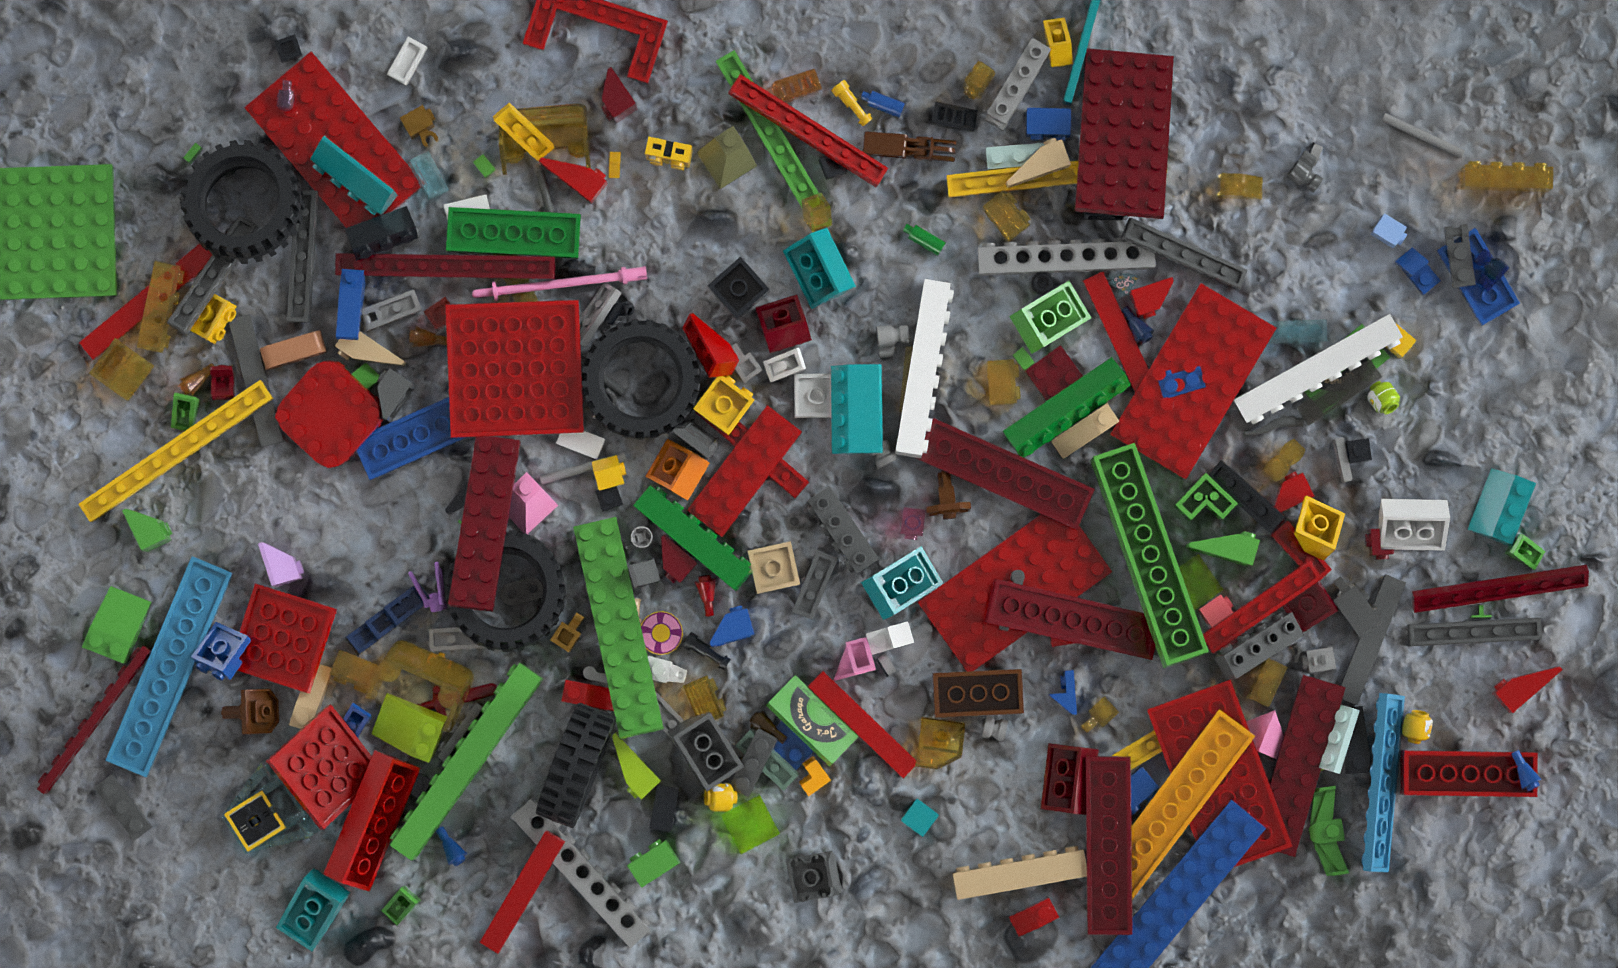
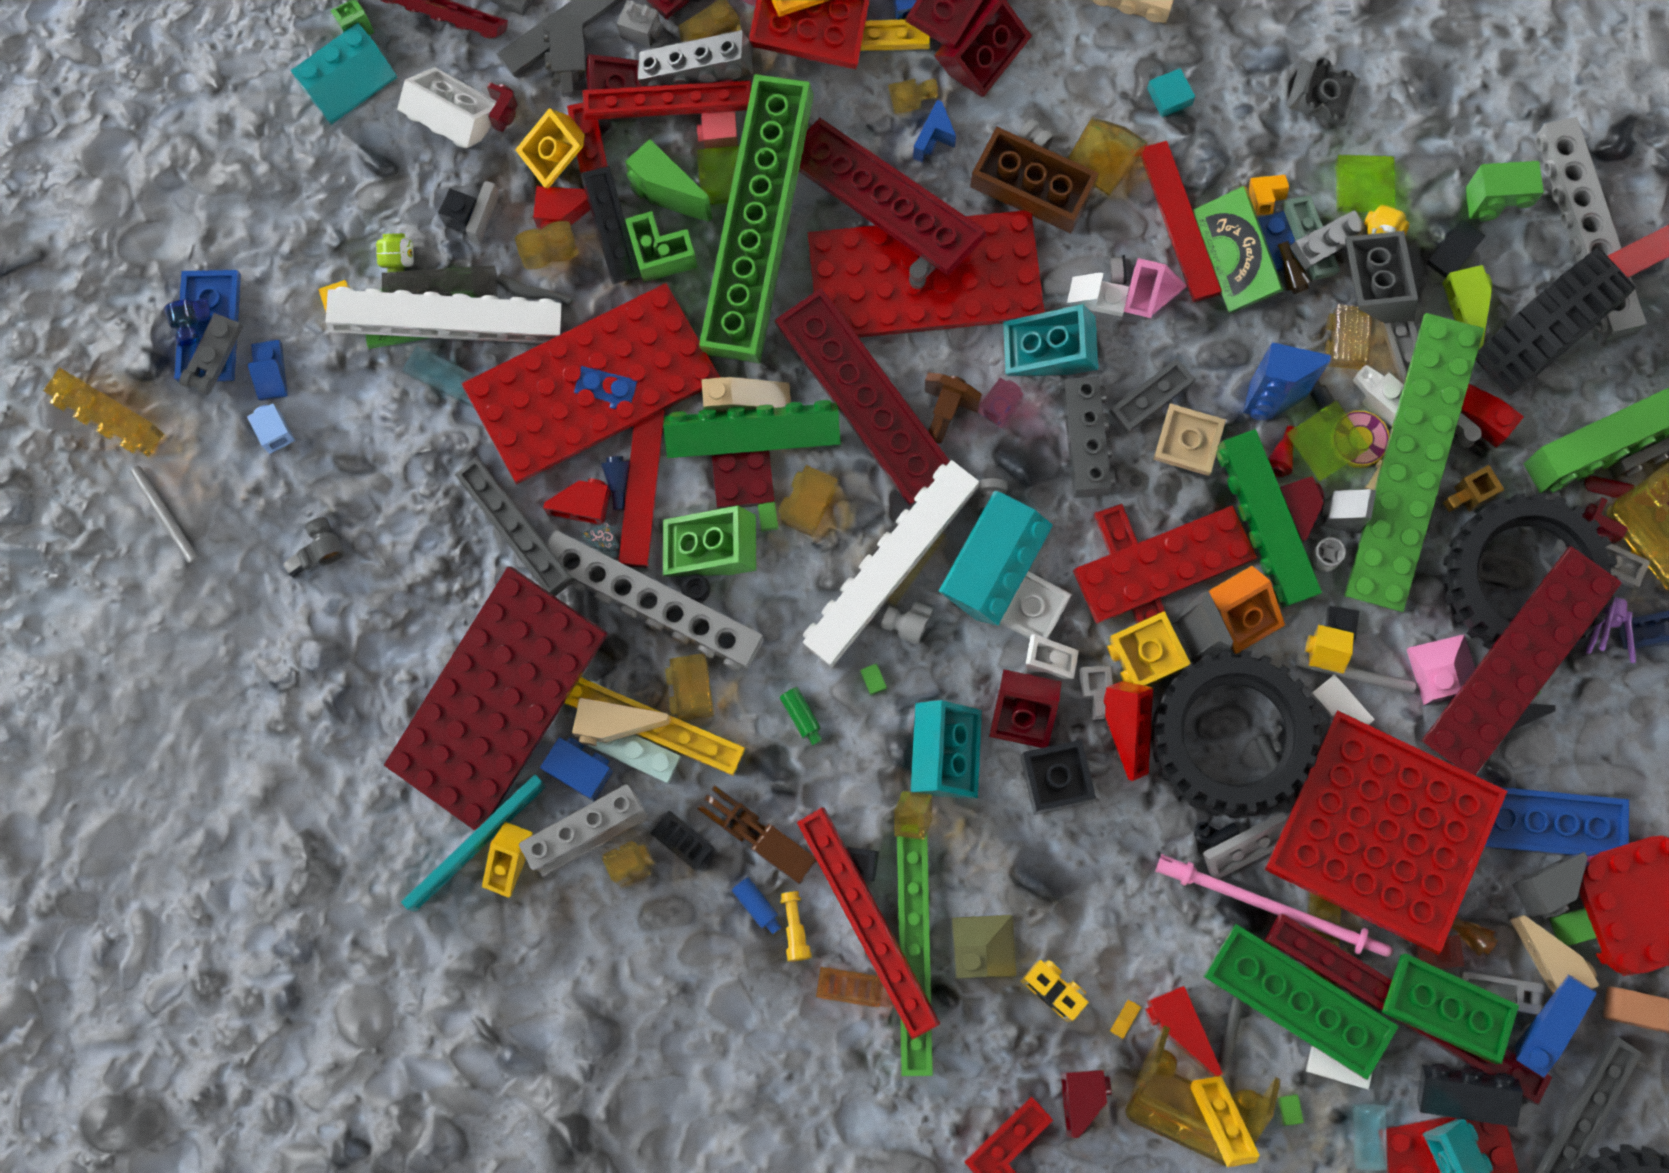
camera: 145 degrees left, 10 degrees down
clear yellow slope [1218,173,1263,200] -> none
none -> bright green piece [860,663,887,696]
none -> clear neon green plate [1287,400,1370,482]
none -> green plate [1382,953,1519,1065]
none -> dark red bracket [1582,497,1629,544]

